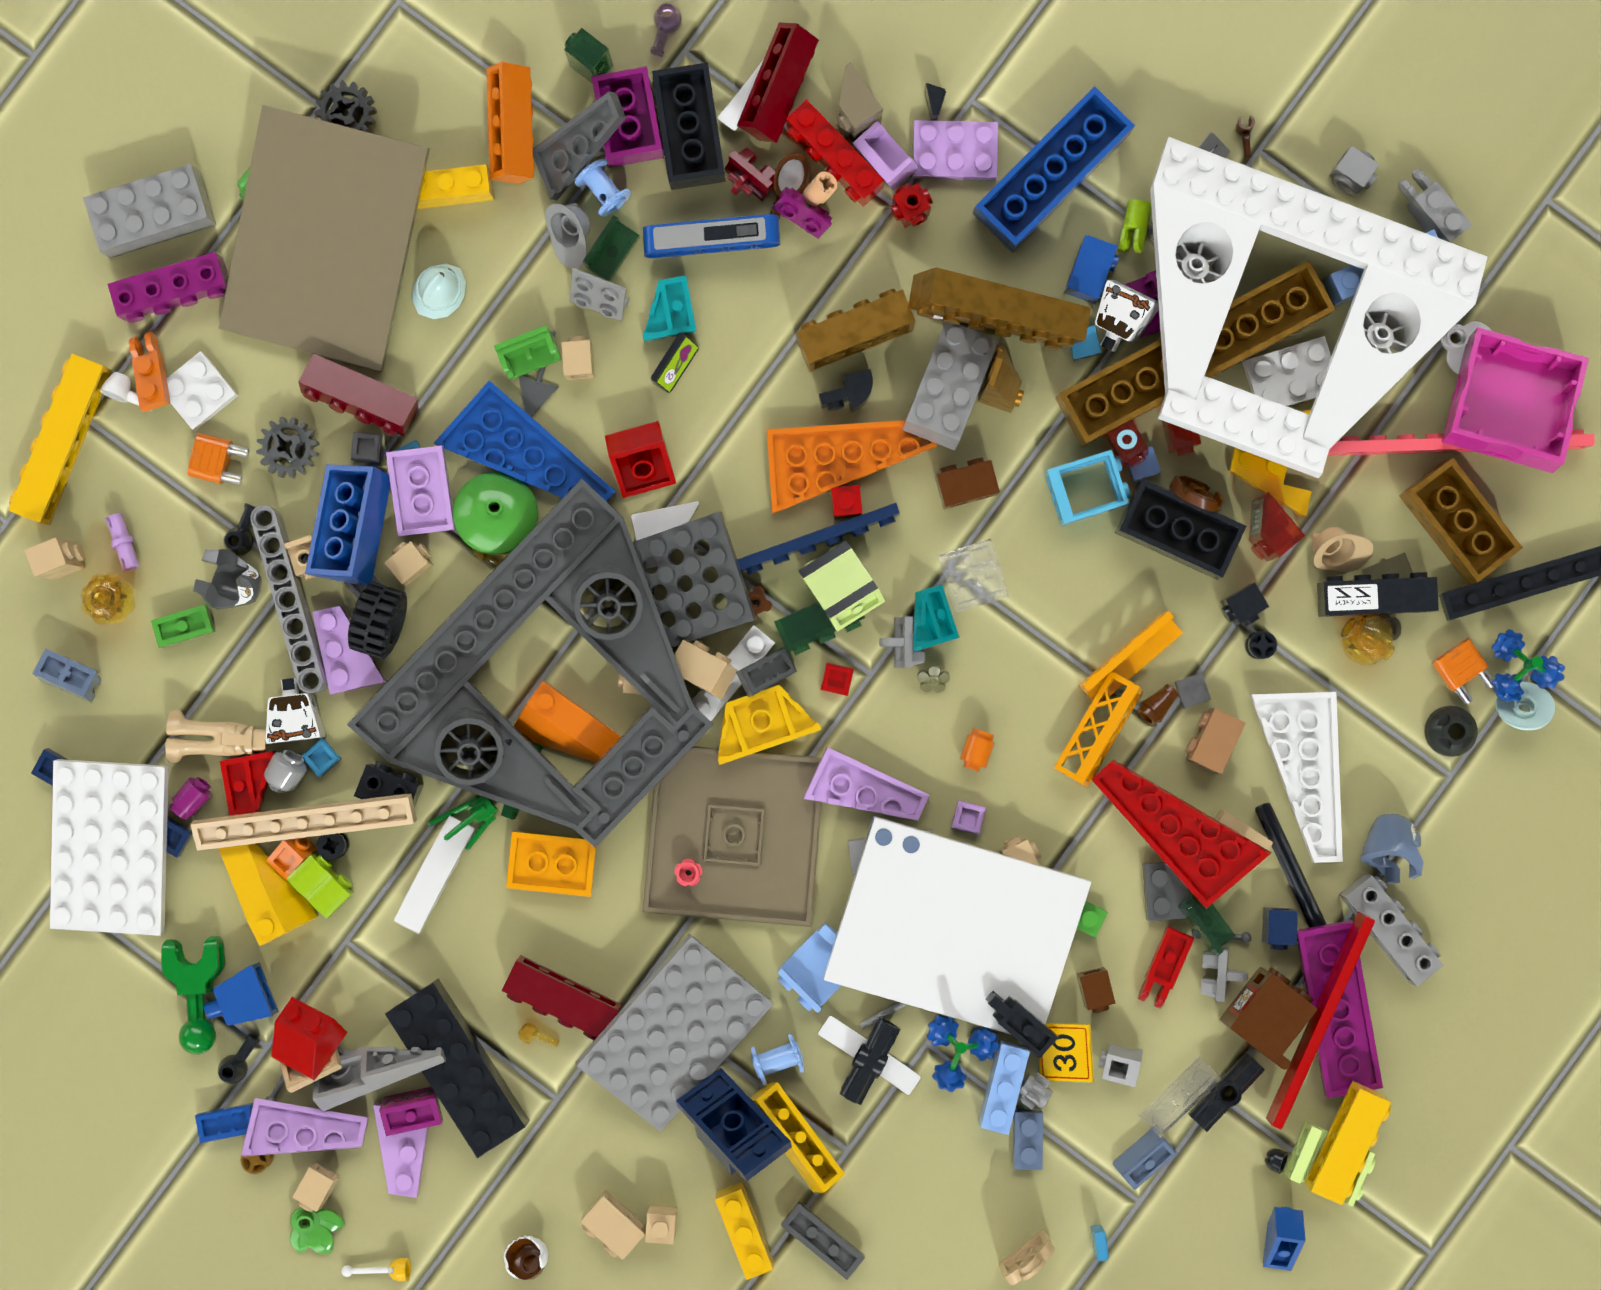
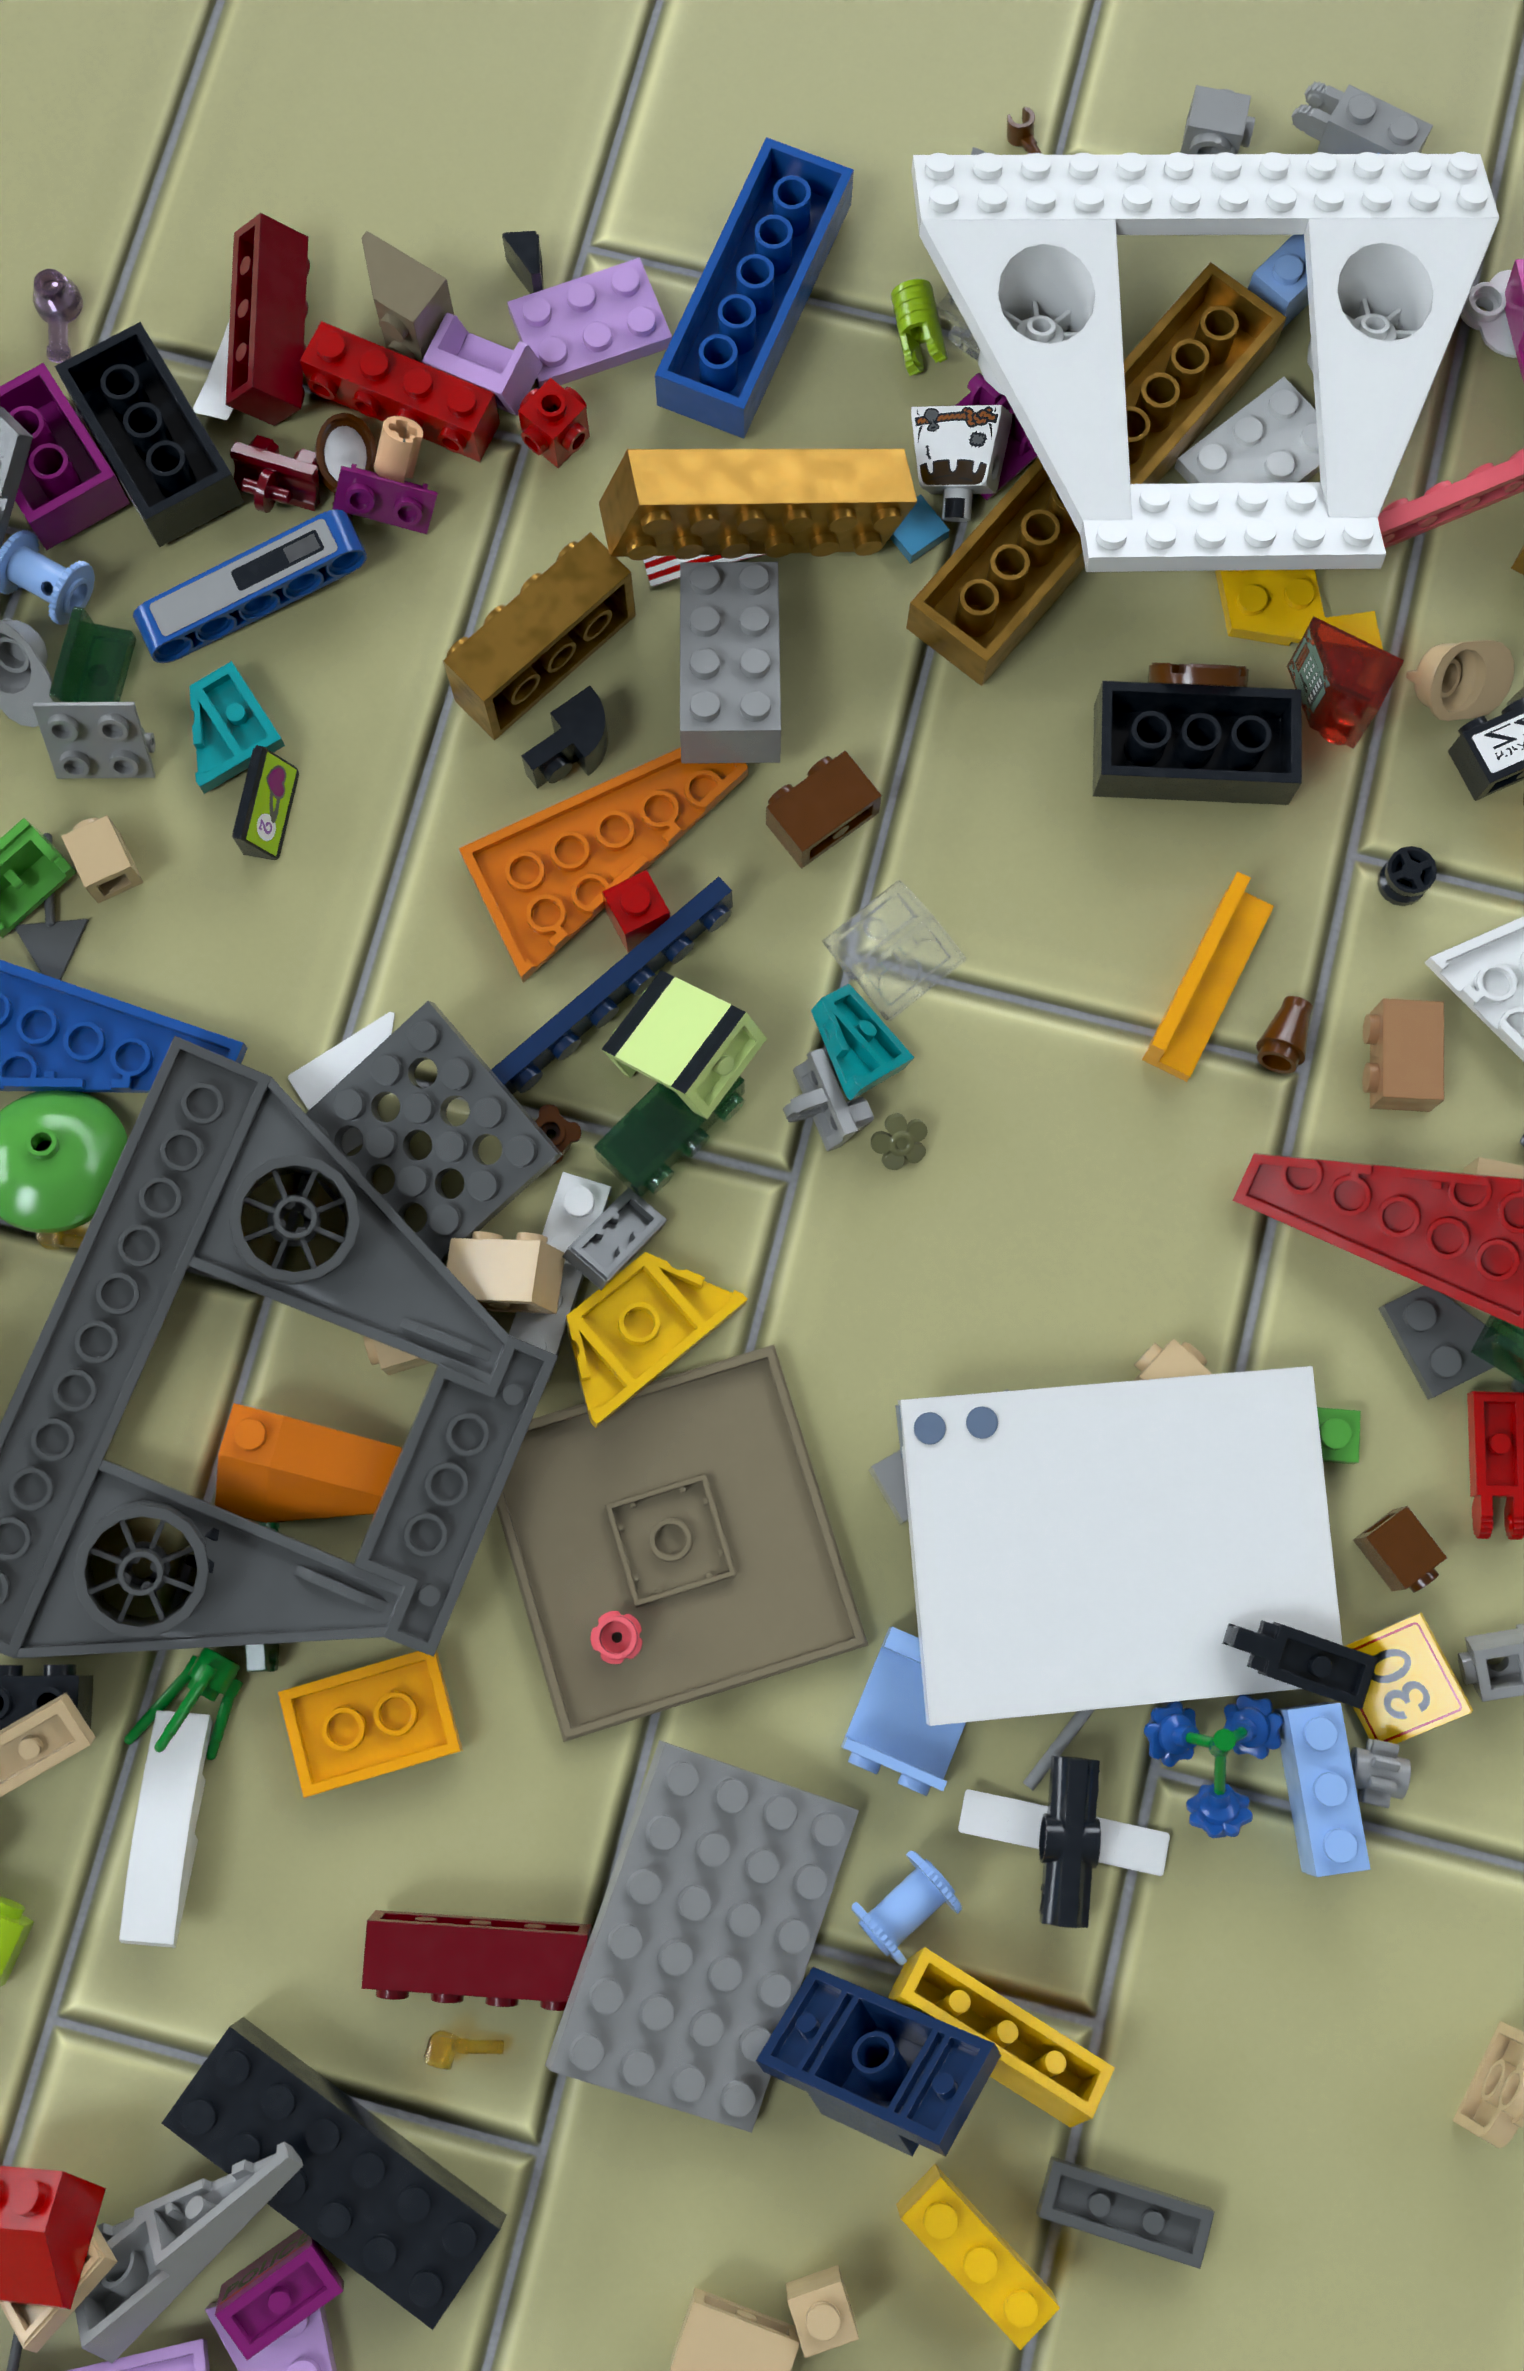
camera: 30 degrees left, 10 degrees down
red slope [605,421,677,498] -> none
lavender wing [803,747,930,821] -> none
red tile [821,663,854,696] -> none
lavender tile [951,800,986,835] -> none
orange brick [960,728,995,771] -> none
pearl gold wedge [979,345,1024,413] -> none
sand blue plate [1013,1110,1043,1170] -> none
medium azure window [1044,450,1131,526] -> none
light orange fence [1054,671,1144,788] -> none
blue brick [1064,235,1119,304] -> none
clear red brick [1107,420,1149,468] -> none
medium blue tile [1124,446,1161,482] -> none
clear red brick [1162,420,1201,456] -> none
flat silver tile [1174,673,1211,708] -> none
black brick [1220,582,1270,627] -> none

